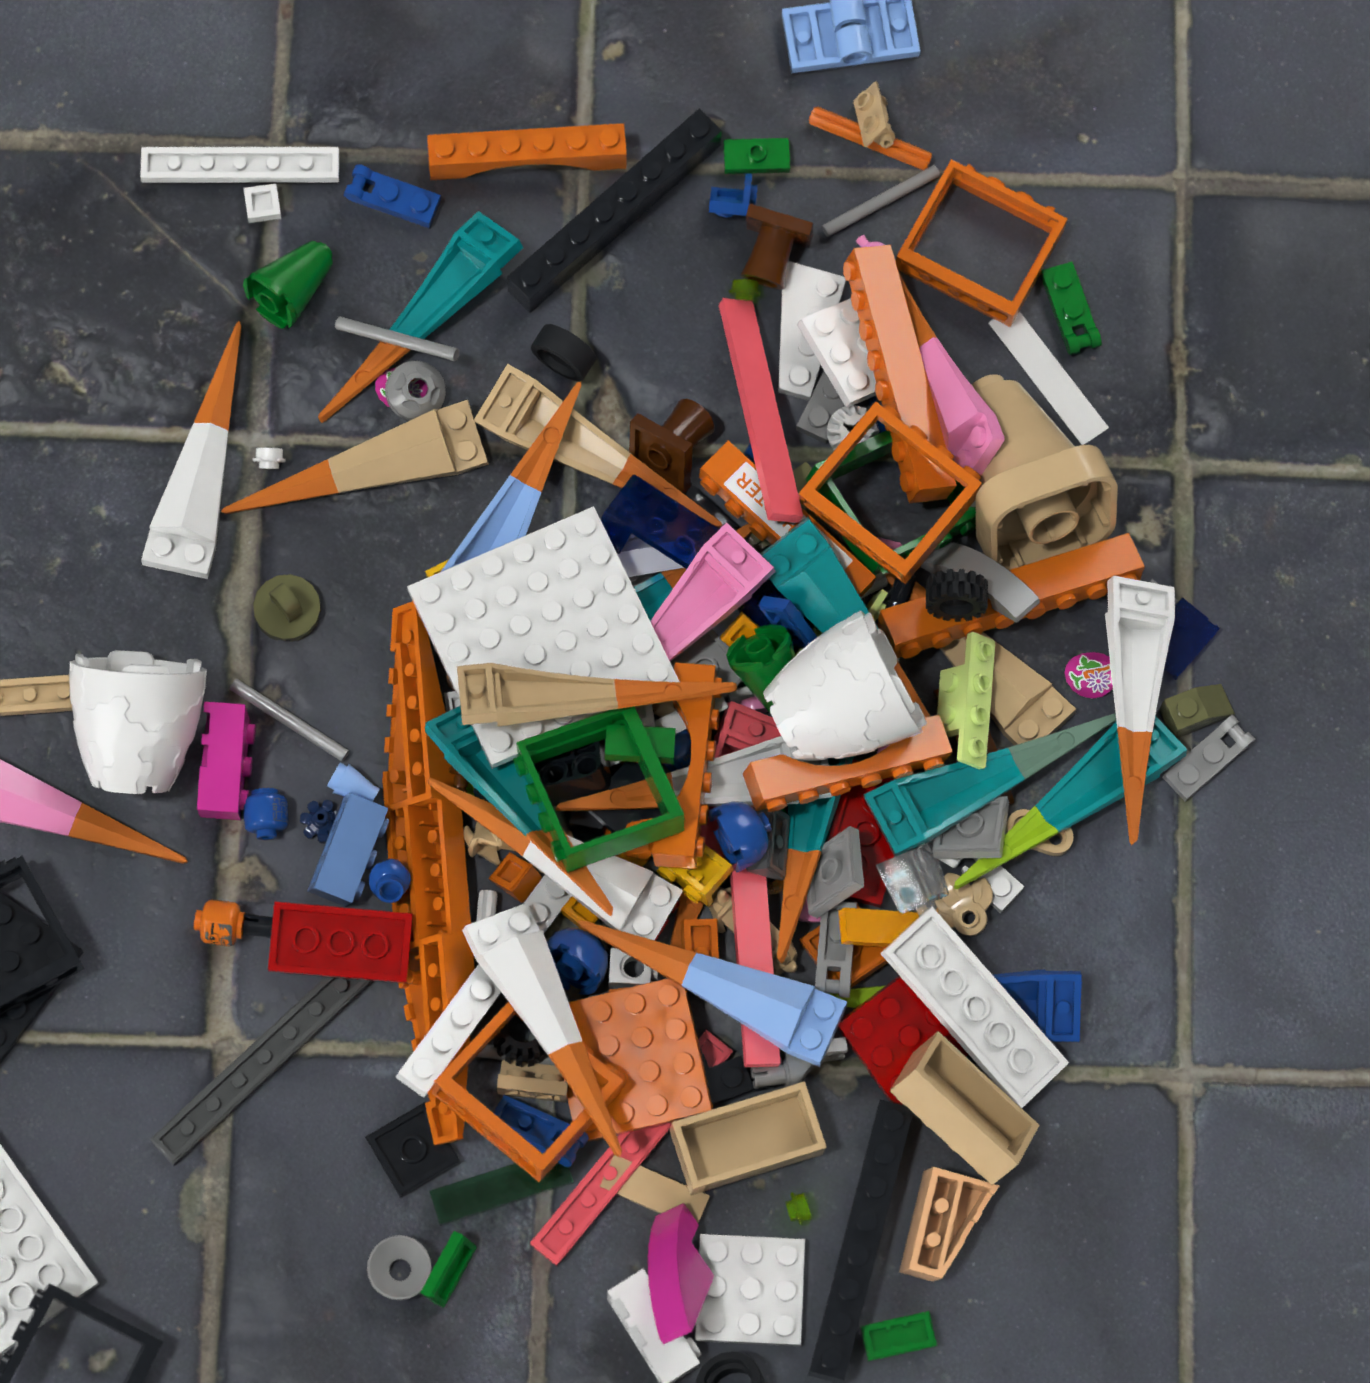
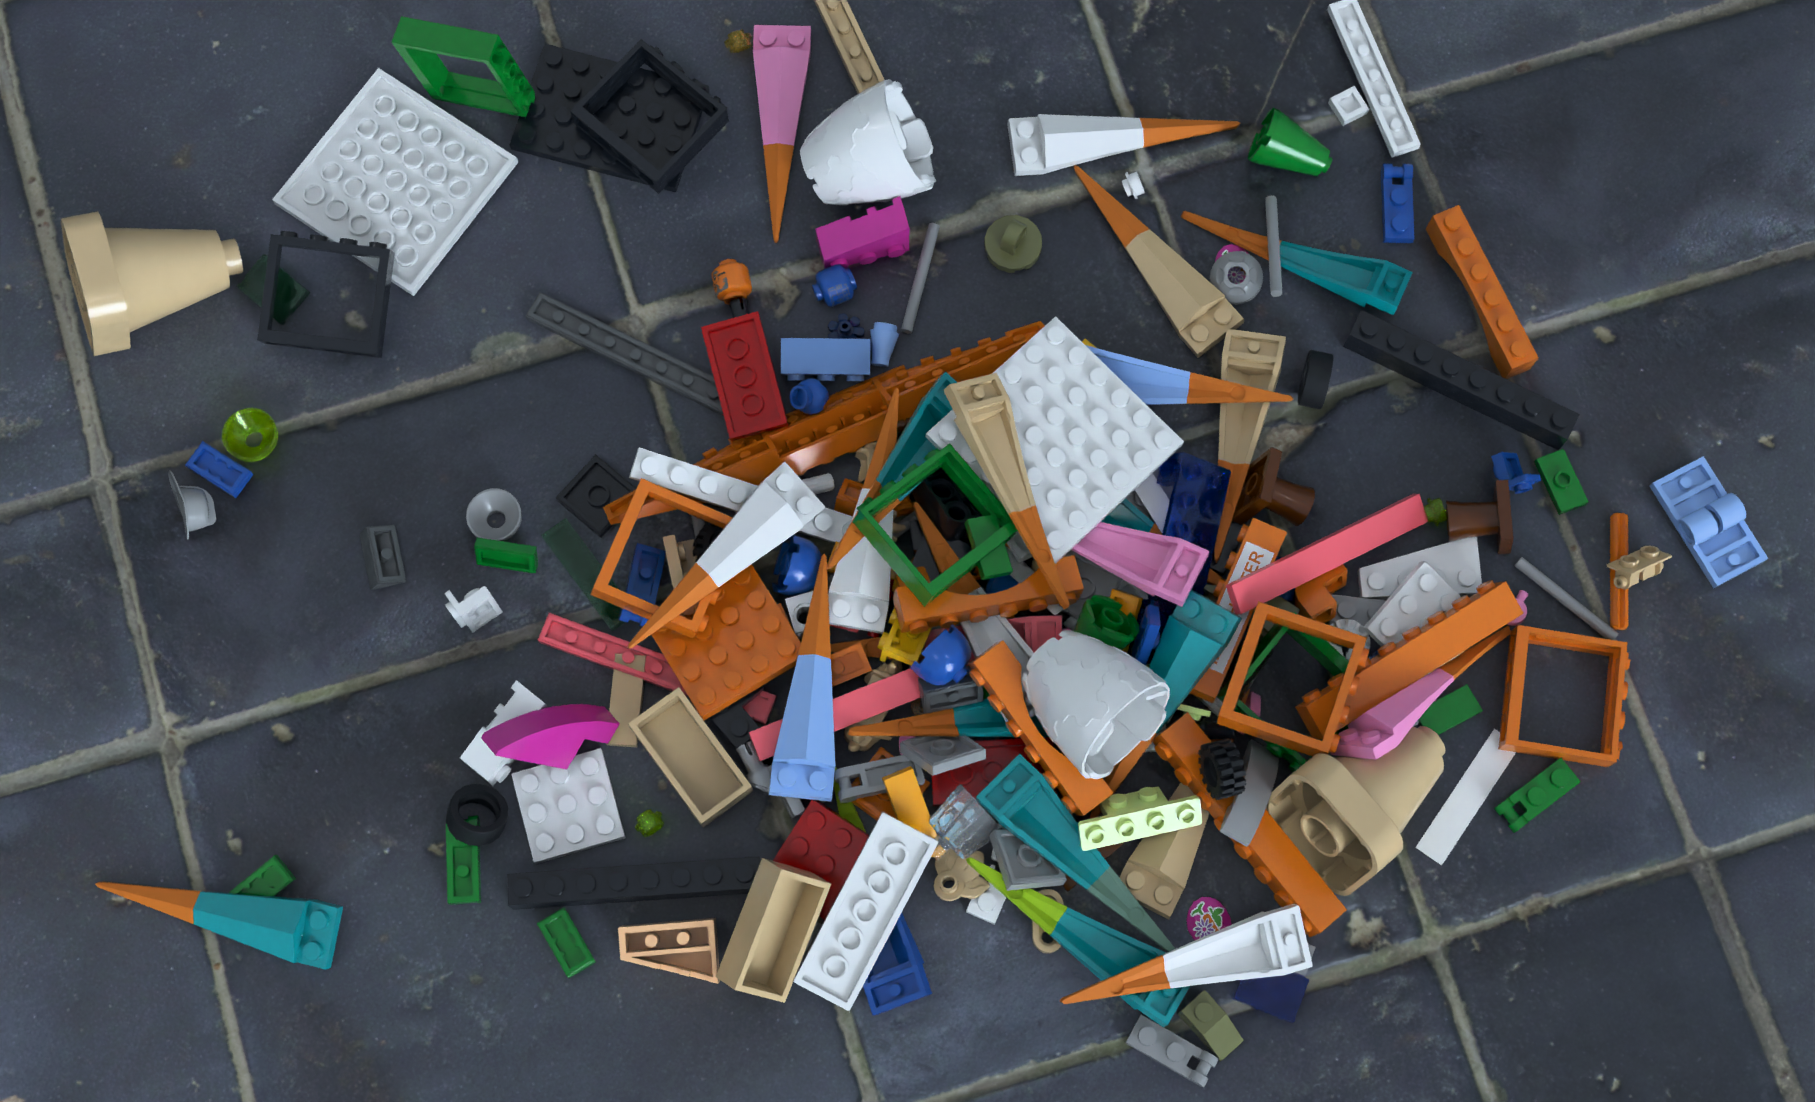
camera: 75 degrees right, 0 degrees up
none -> white bracket [444,586,503,633]
none -> orange brick [1294,564,1348,623]
none -> green tile [1418,684,1483,735]

